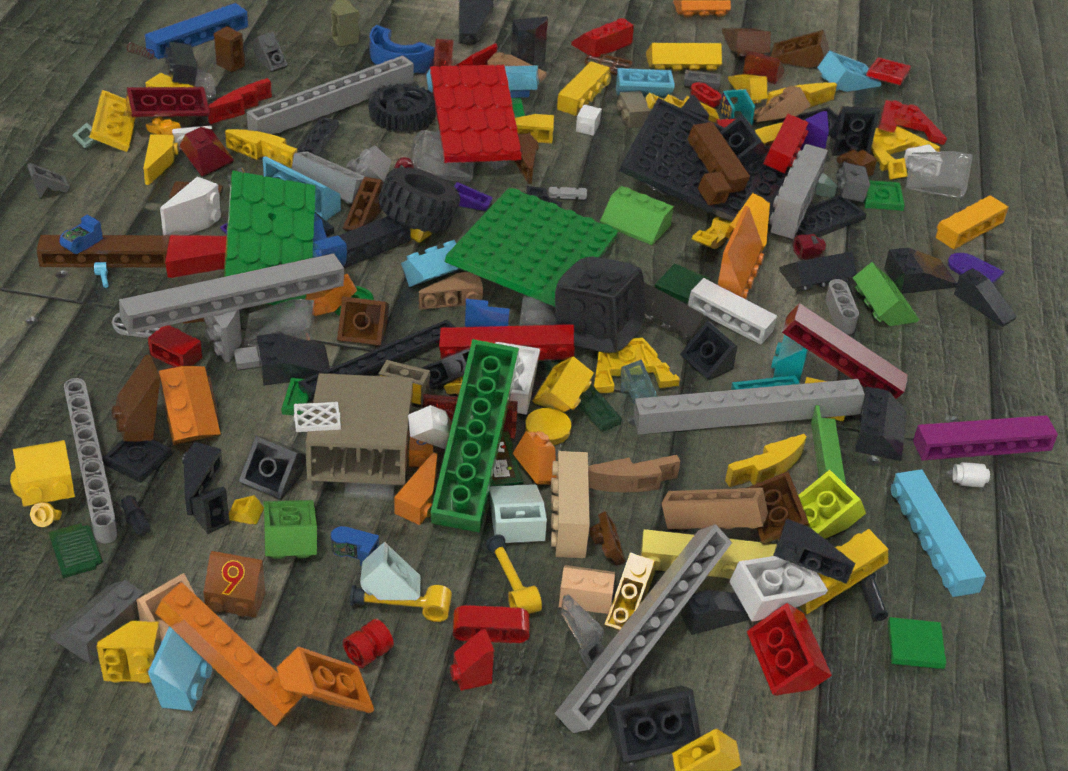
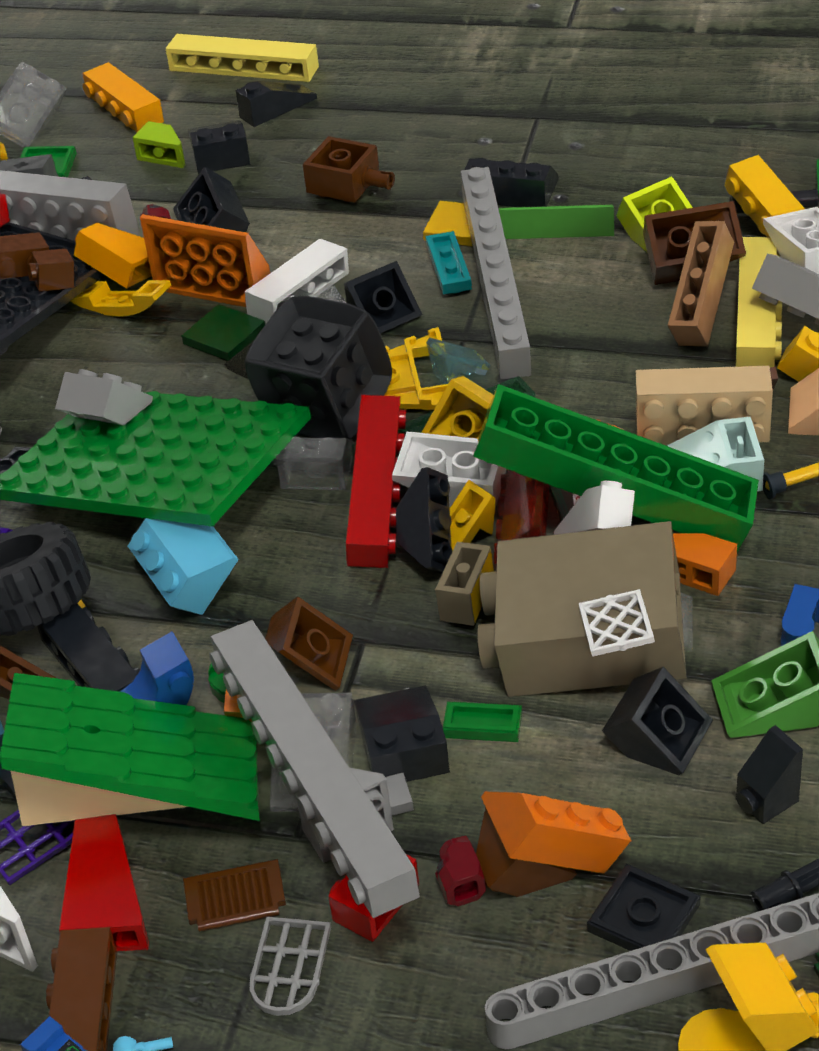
camera: 80 degrees left, 0 degrees up
reddish brown slope [112,355,161,441] -> none
black slope [182,442,223,516] -> none
yellow slope [229,495,264,524] -> none
black tile [299,319,455,400] -> none
medium nougat slope [419,272,483,310] -> none
blue slope [465,299,509,327] -> none
medium nougat slope [588,455,680,493] -> none
bright green slope [600,186,674,245] -> none
yellow slope [725,434,806,487] -> none
teal slope [771,334,808,383] -> none
black slope [773,519,855,583] -> none
dark red brick [782,303,908,399] -> none
light grey beam [825,279,859,335] -> none
bright green slope [853,262,920,326] -> none
medium azure brick [891,469,986,597] -> none
magenta brick [913,415,1058,461] -> none
dark purple window [948,252,1004,284] -> none
white brick [952,462,990,487] -> none
none -> light grey slope [55,369,153,425]
none -> lime slope [132,121,186,168]
none -> light yellow brick [166,34,319,82]
none -> reddish brown brick [303,136,395,202]

